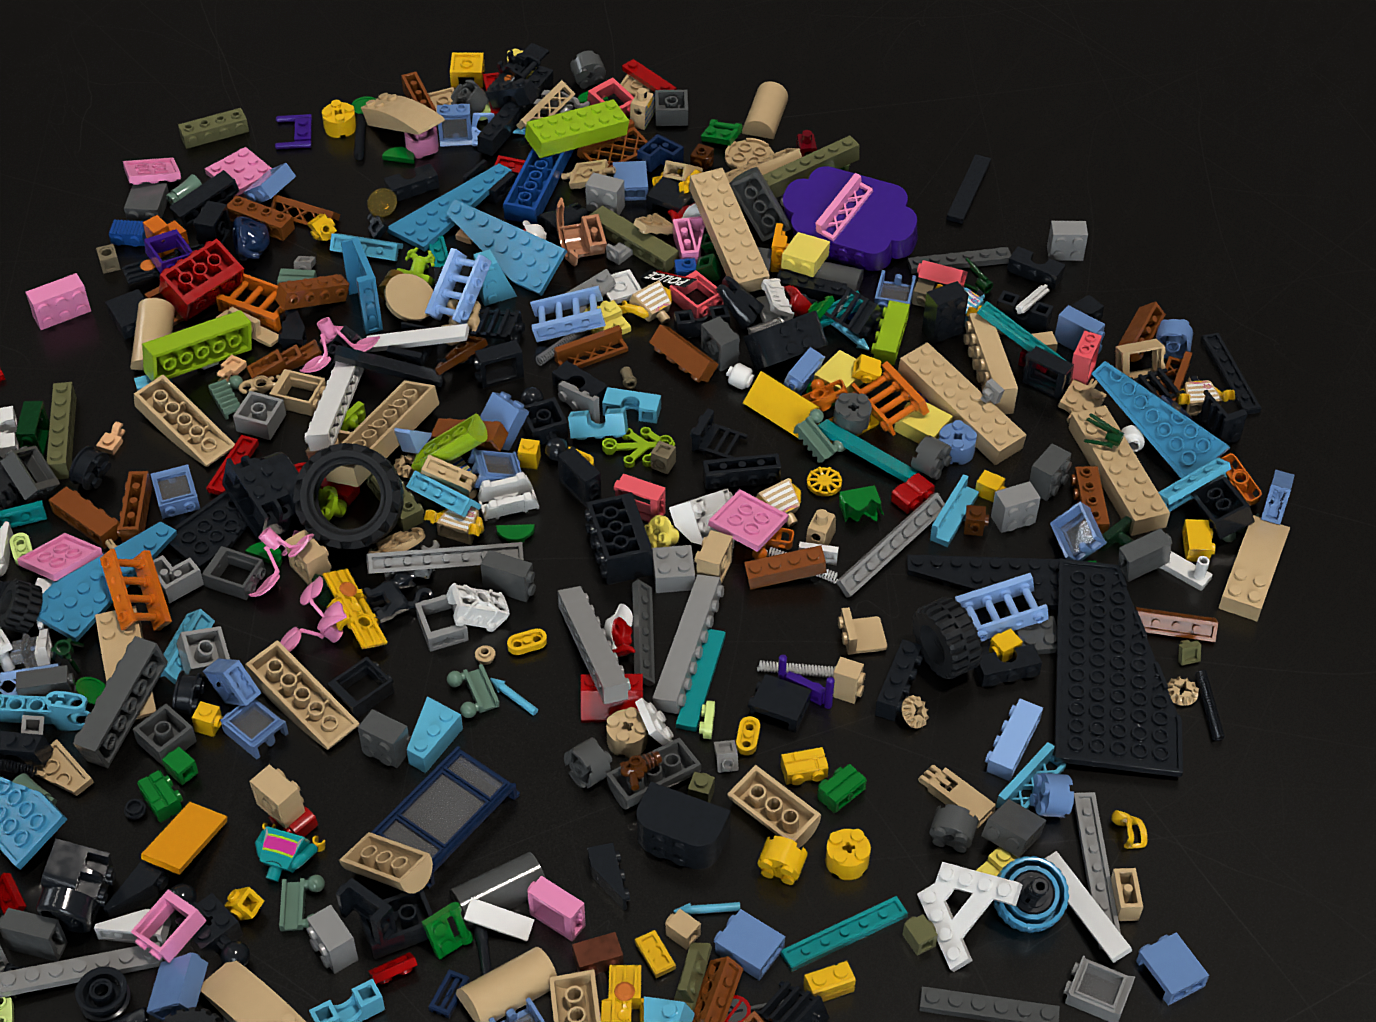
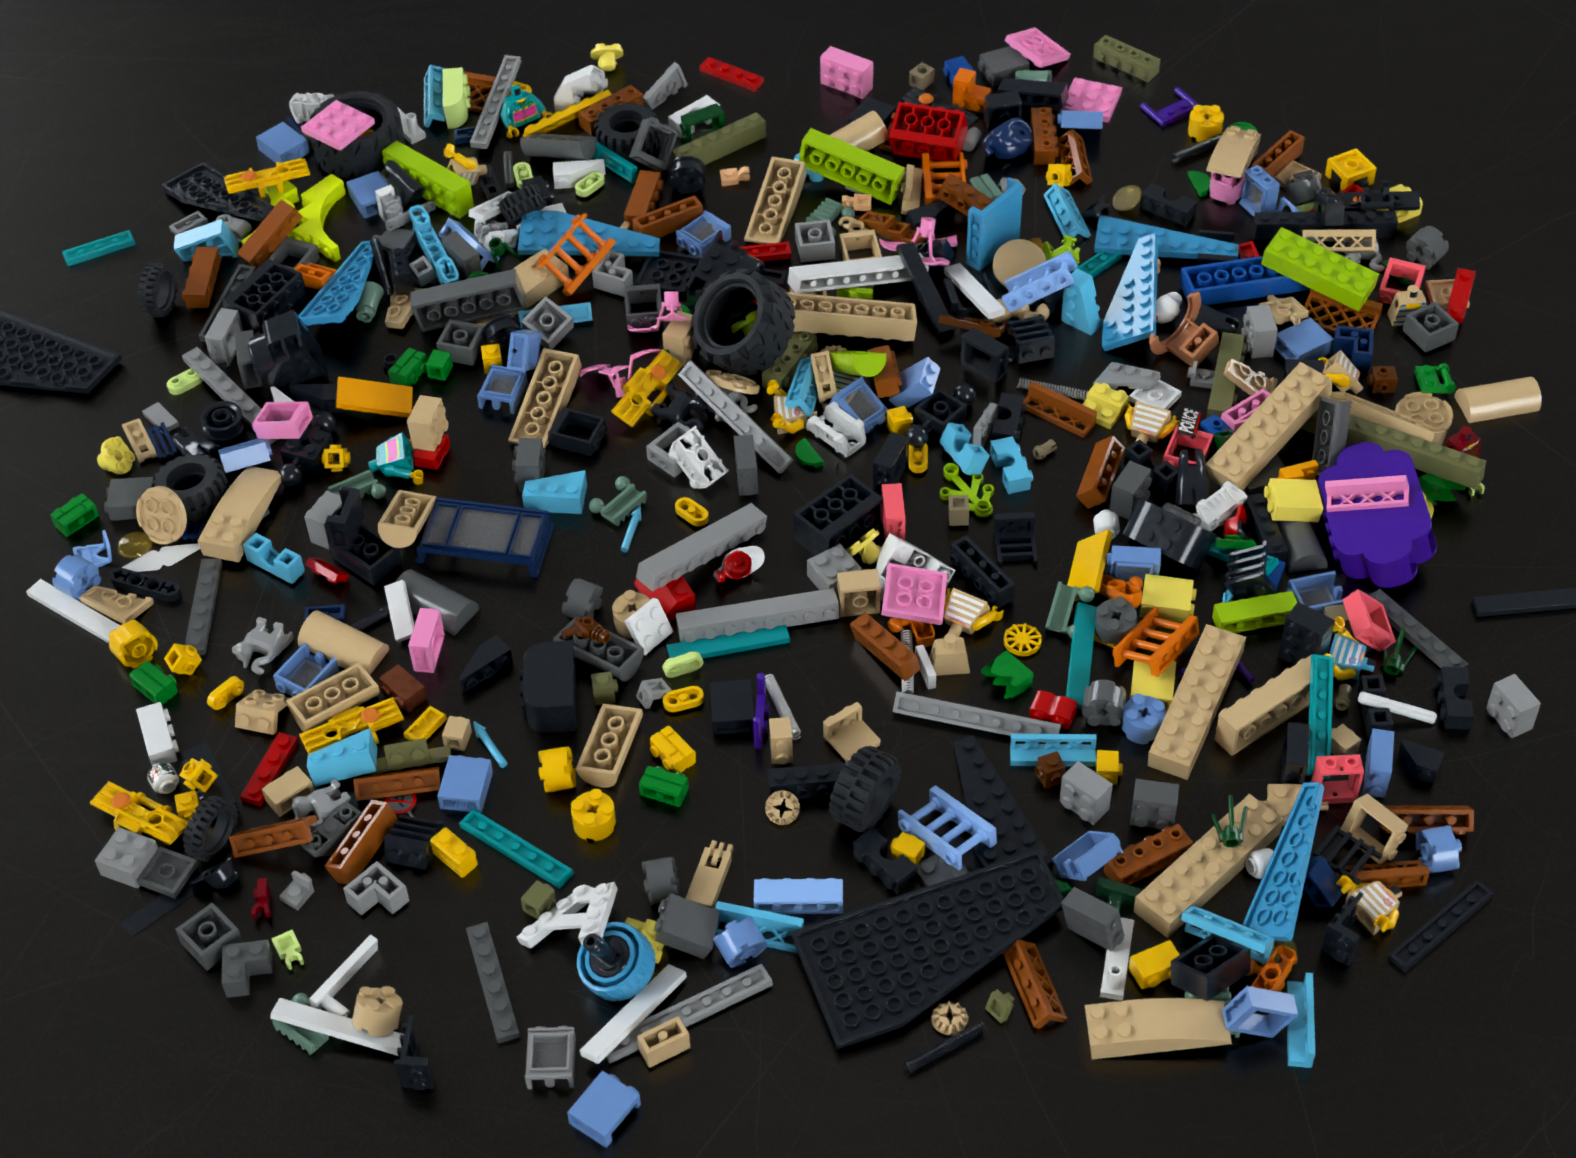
camera: 65 degrees right, 0 degrees up
bright pink plate [17,533,103,581] -> none
dark purple window [144,229,193,274] -> none
light blue slope [394,428,432,454] -> none
green plate [422,902,473,960] -> none
tan plate [475,645,495,665] -> none
light blue fence [530,285,606,342] -> none
dark grey plate [632,579,655,687] -> none
yellow brick [852,354,882,383] -> none
light grey tile [980,378,1005,405] -> none
yellow piece [1111,810,1148,849] -> none
none -> medium azure fence [1286,973,1315,1068]

